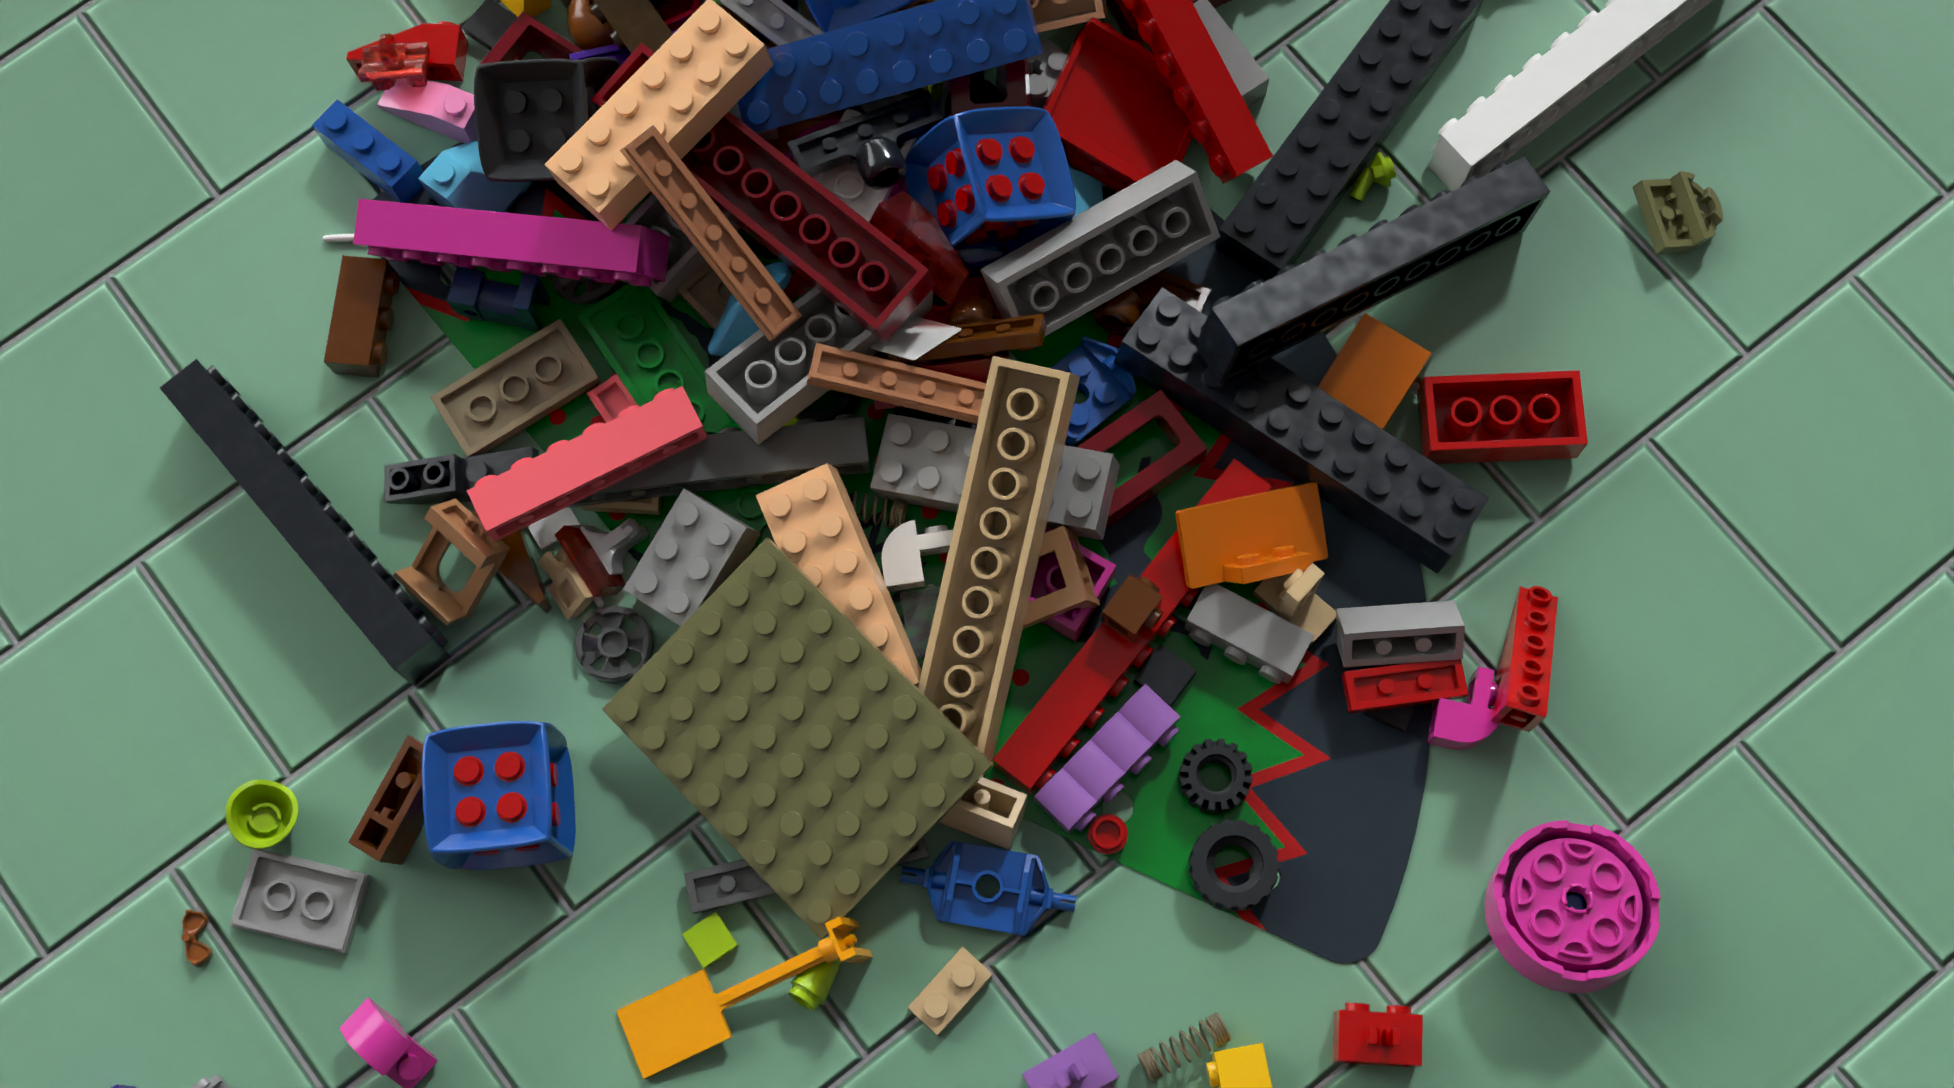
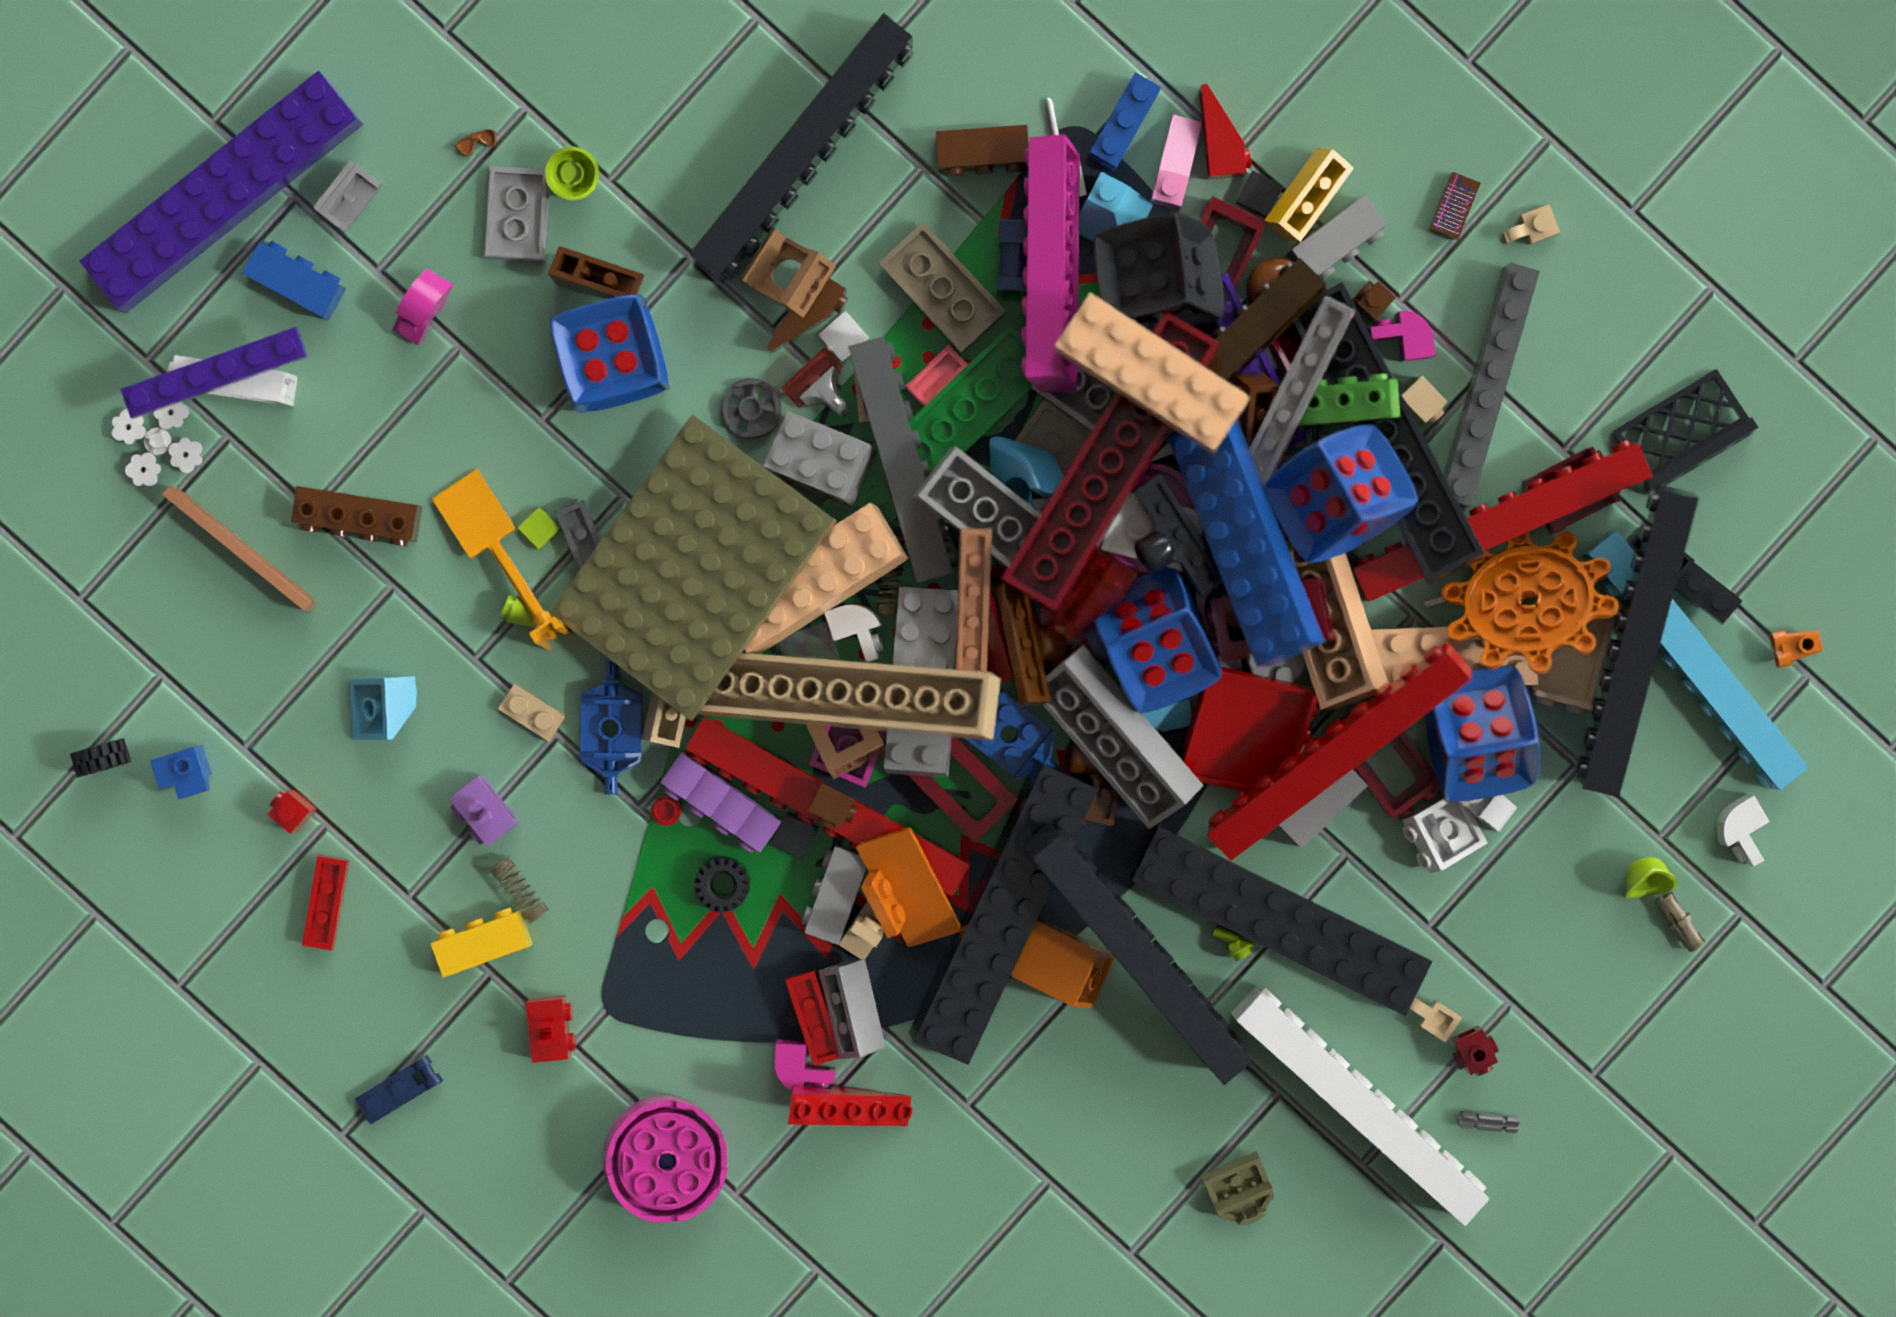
camera: 75 degrees right, 15 degrees up
clear red hips [357,33,430,91] -> none
black slope [384,447,539,504] -> none
coral brick [467,386,708,542] -> none
tan plate [539,548,597,620] -> none
nougat tile [620,125,802,341] -> none
white sticker [870,317,962,360] -> none
black tyre [1188,819,1280,912] -> none
red brick [1417,370,1588,464] -> none

